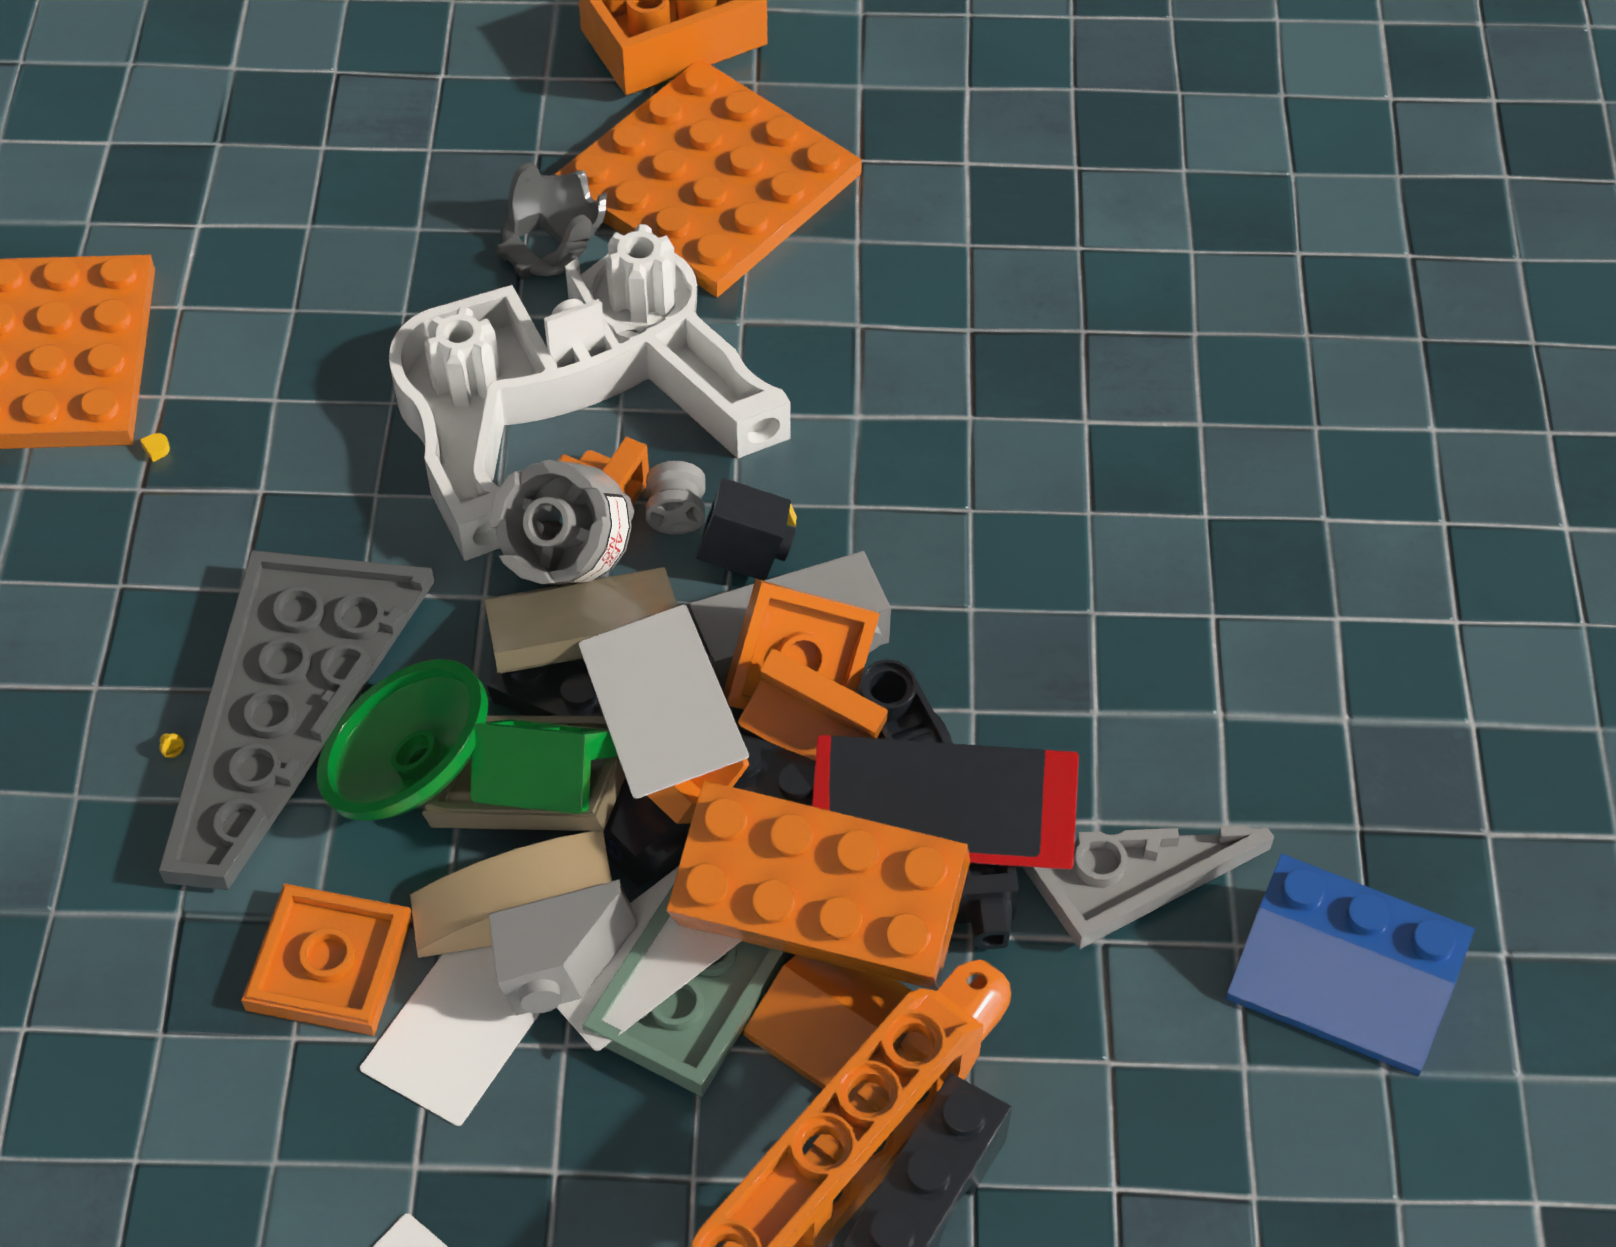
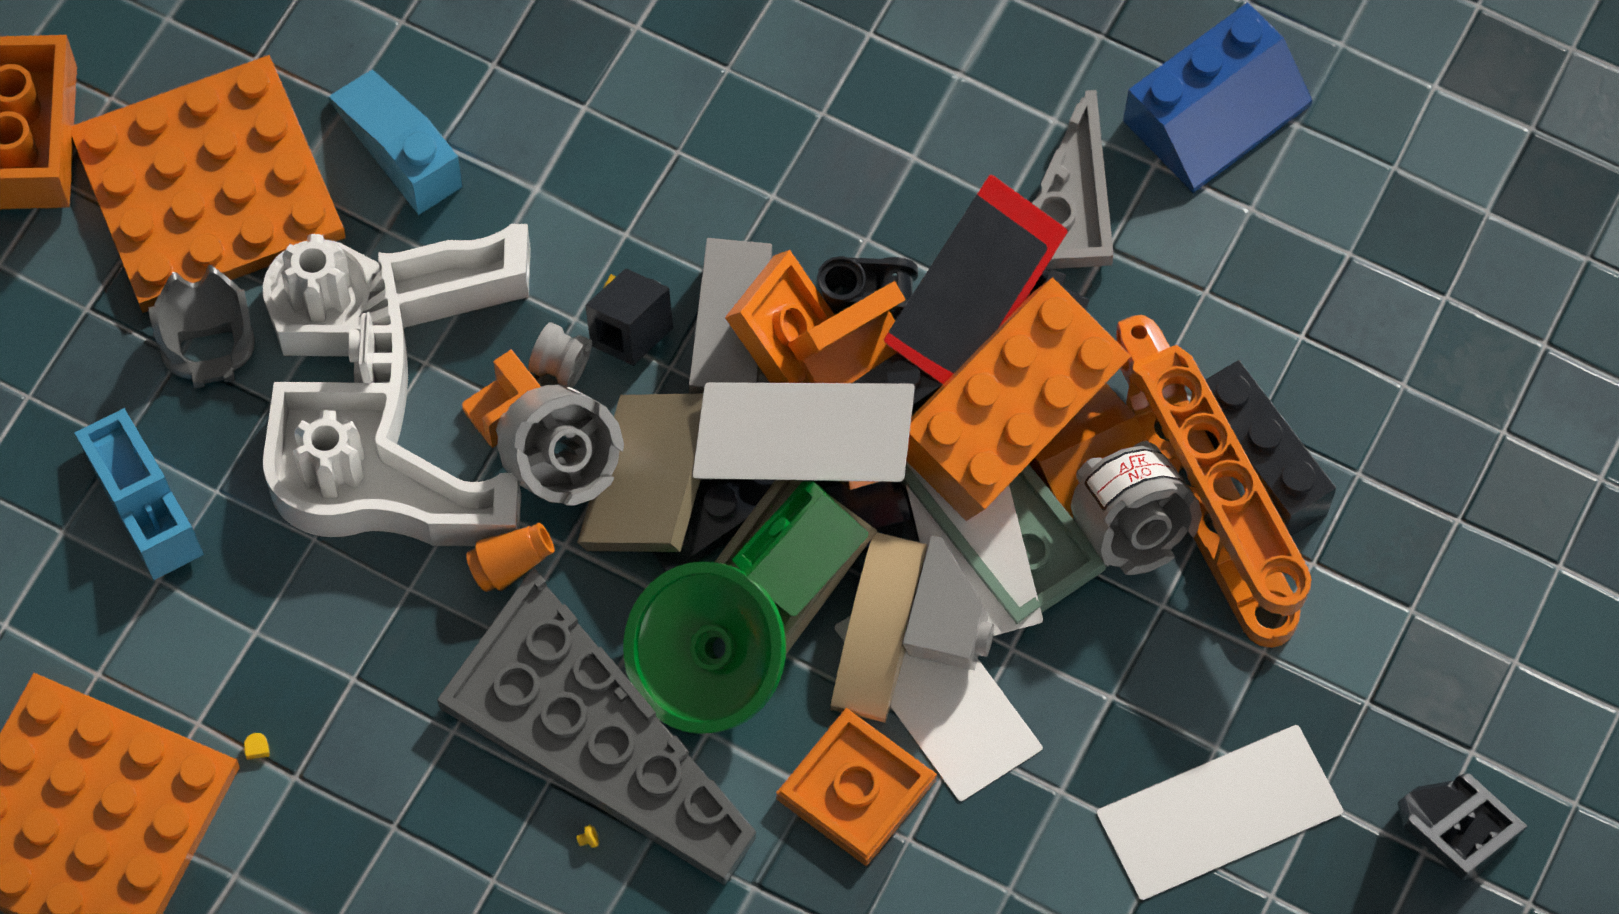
camera: 65 degrees left, 10 degrees up
none -> dark azure slope [75,408,204,580]
none -> dark azure slope [328,69,463,215]
none -> orange cone [466,523,555,592]
none -> light grey brick [1071,441,1202,575]

